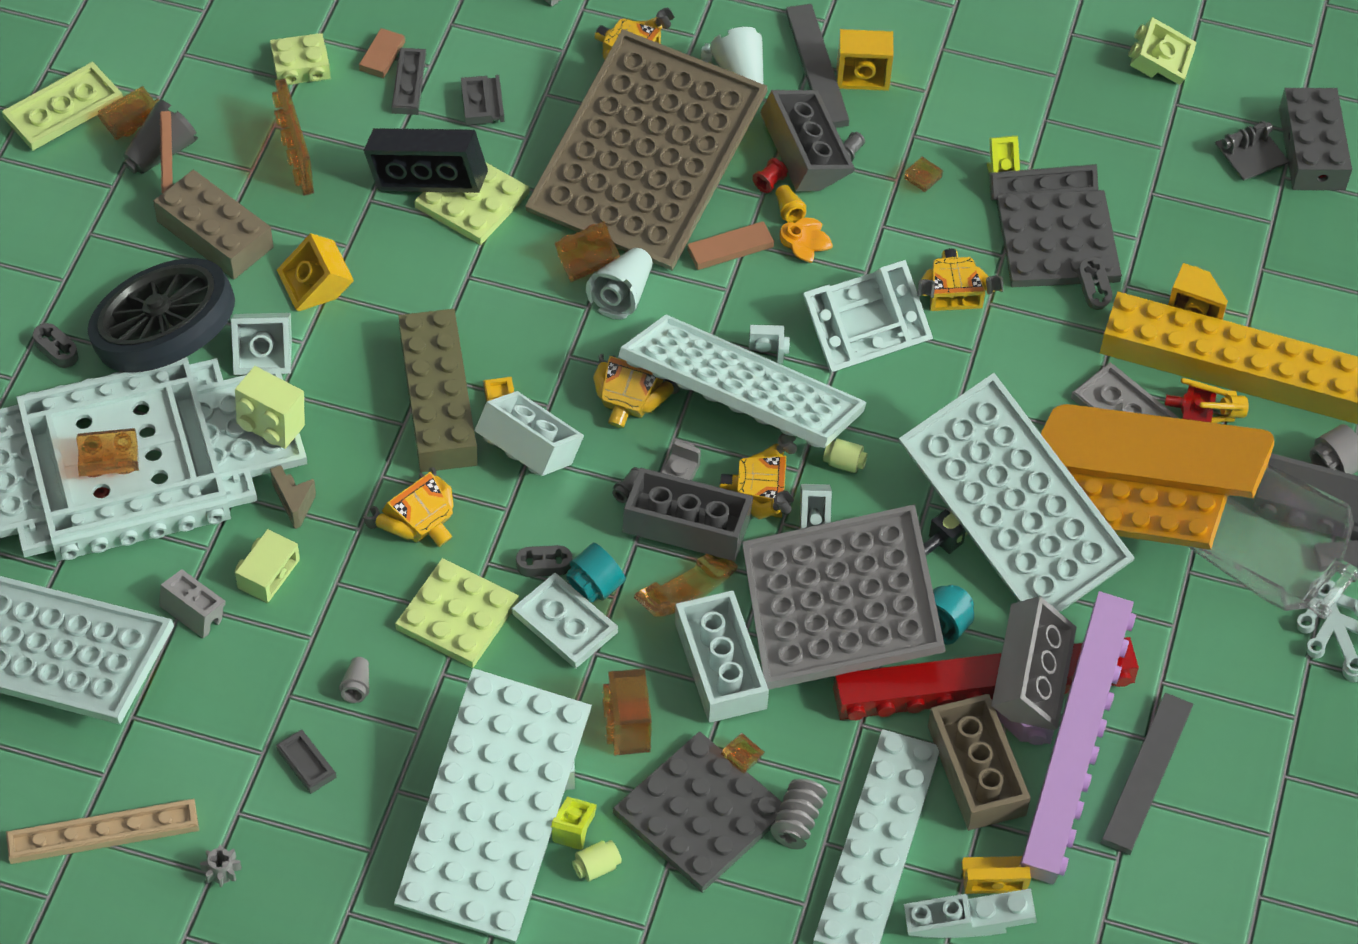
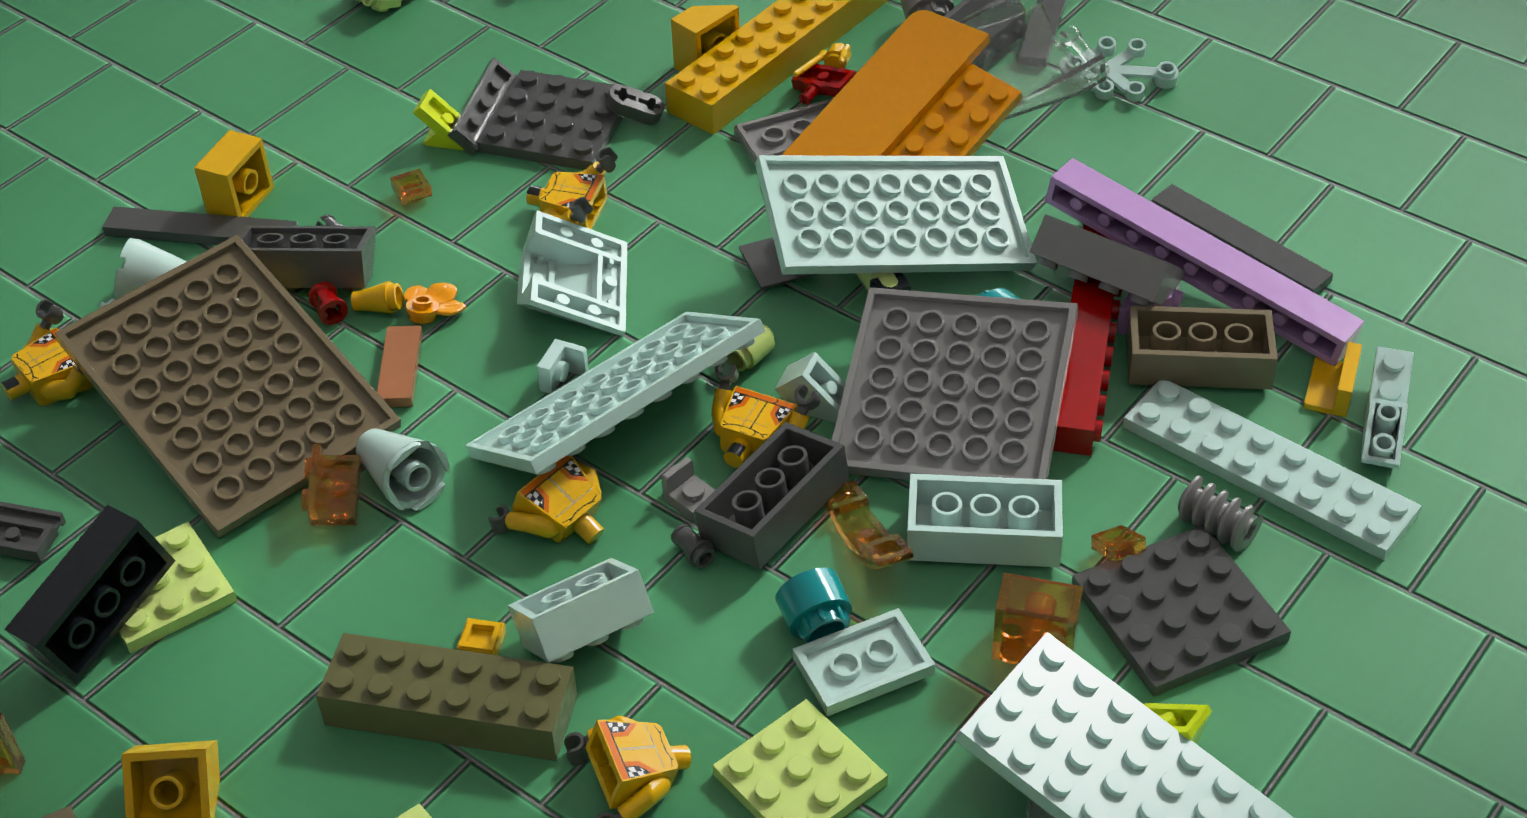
camera: 65 degrees left, 10 degrees down
dark grey beam [516,545,572,577] -> none
yellowish green brick [572,840,622,882] -> none

